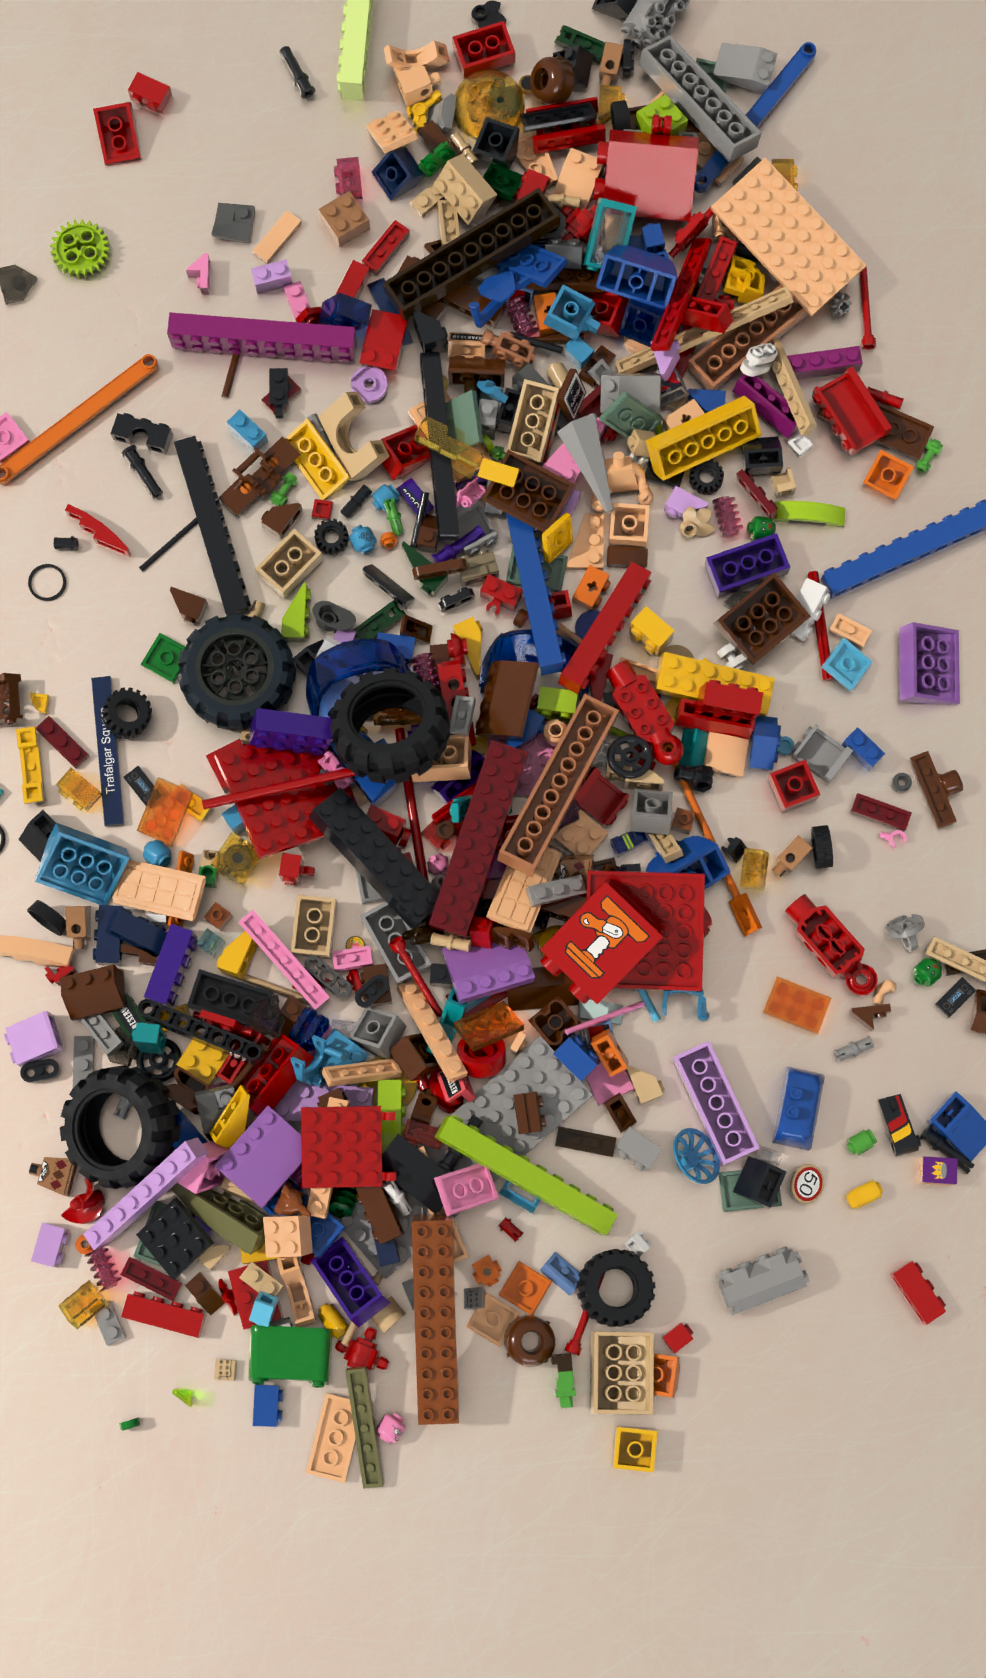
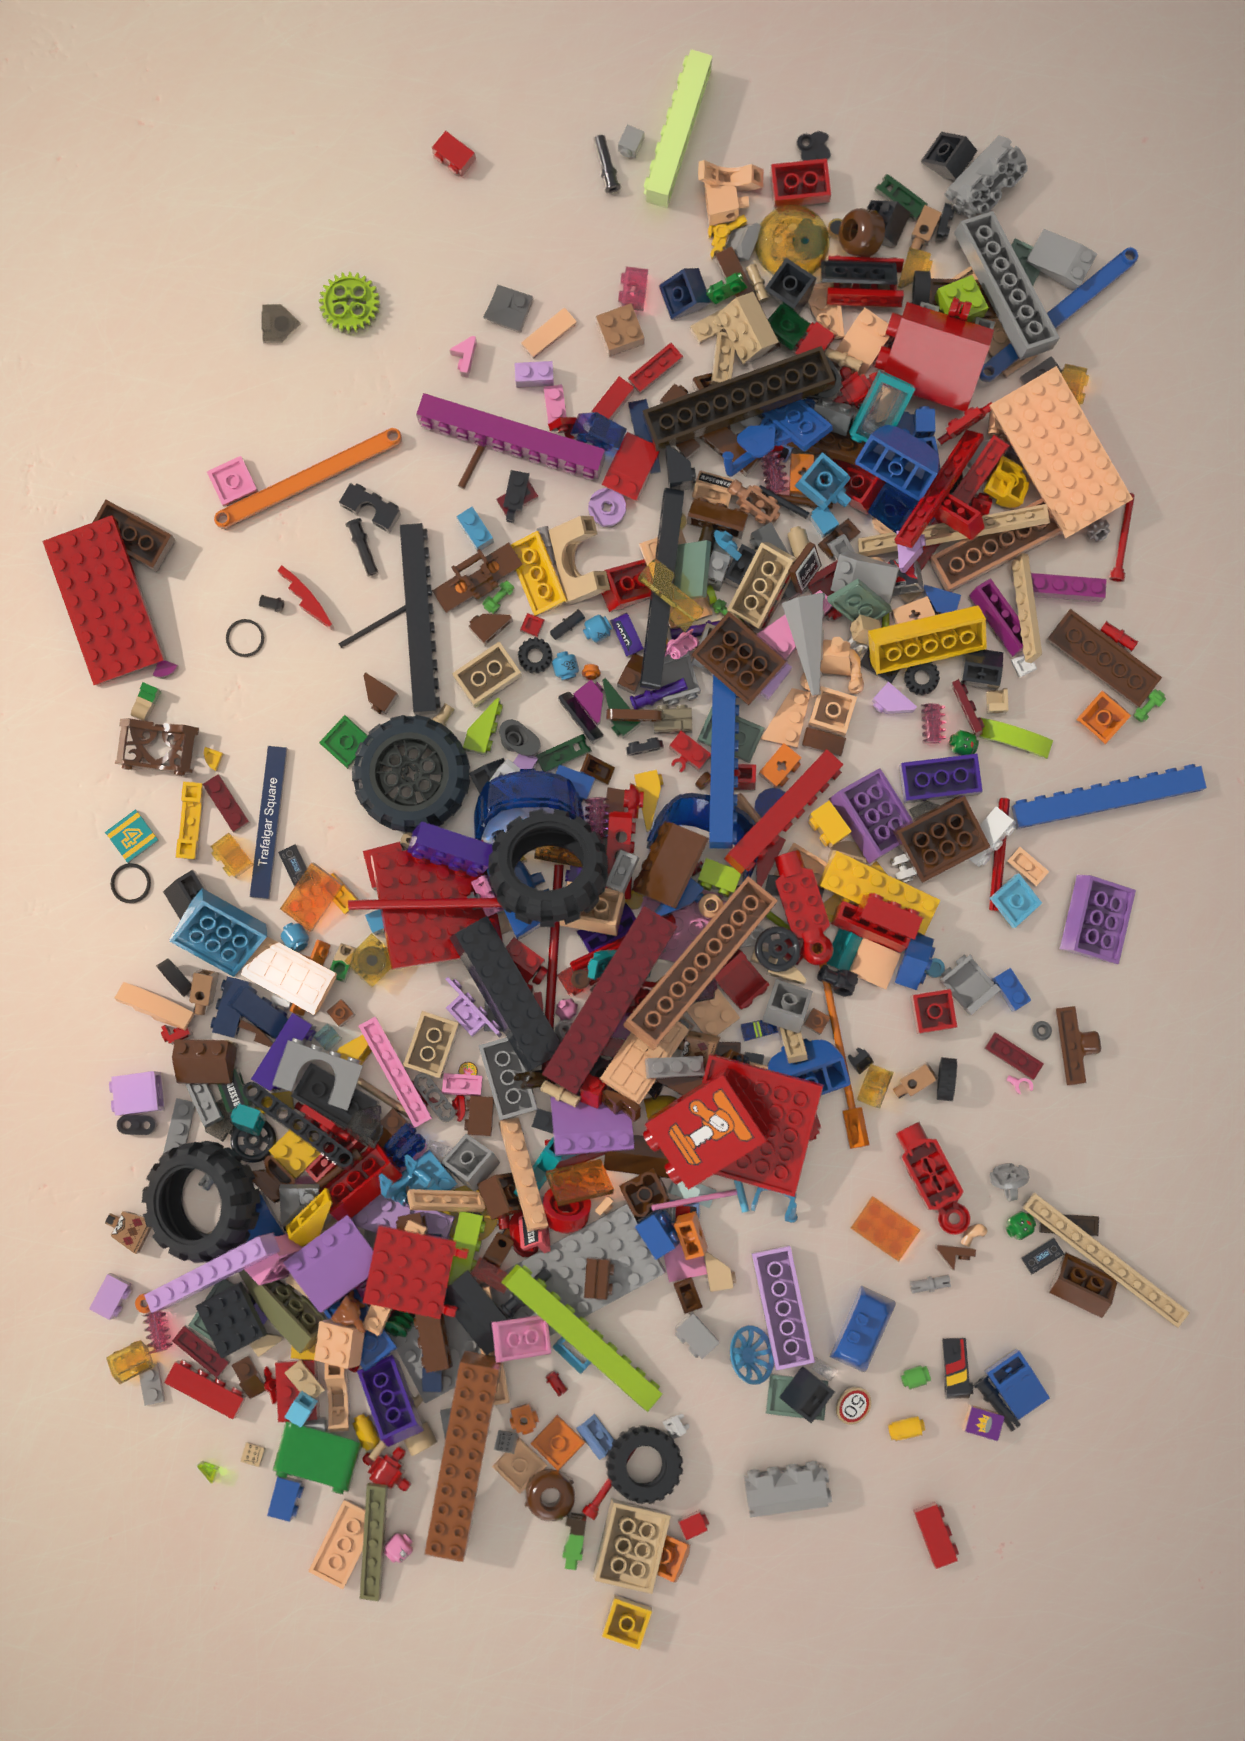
camera: 15 degrees right, 5 degrees up
red piece [61,1178,104,1223] -> none
red slope [93,102,141,164] -> none
black tyre [102,687,152,739] -> none
green tile [119,1418,140,1431] -> none
red brick [279,853,315,886] -> none
black plate [355,975,389,1008] -> none
light nougat plate [366,111,418,153] -> none
white pin [382,1181,413,1216] -> none
bright green axle [383,498,404,536] -> none
red piece [389,936,443,1017] -> none
black bar [410,491,429,548] -> none
yellow tile [478,458,520,488] -> none
yellow tile [542,512,573,563] -> none
dark brown tile [555,1126,616,1157] -> none
tan plate [680,506,715,537] -> none
white brick [740,343,778,377] -> none
red panel [812,366,892,455] -> none
none -> light grey arch [272,1038,363,1110]
none -> lavender bracket [445,977,502,1037]
none -> magenta slope [573,680,604,726]
none -> light grey brick [618,124,644,158]
none -> medium lavender slope [829,768,912,864]

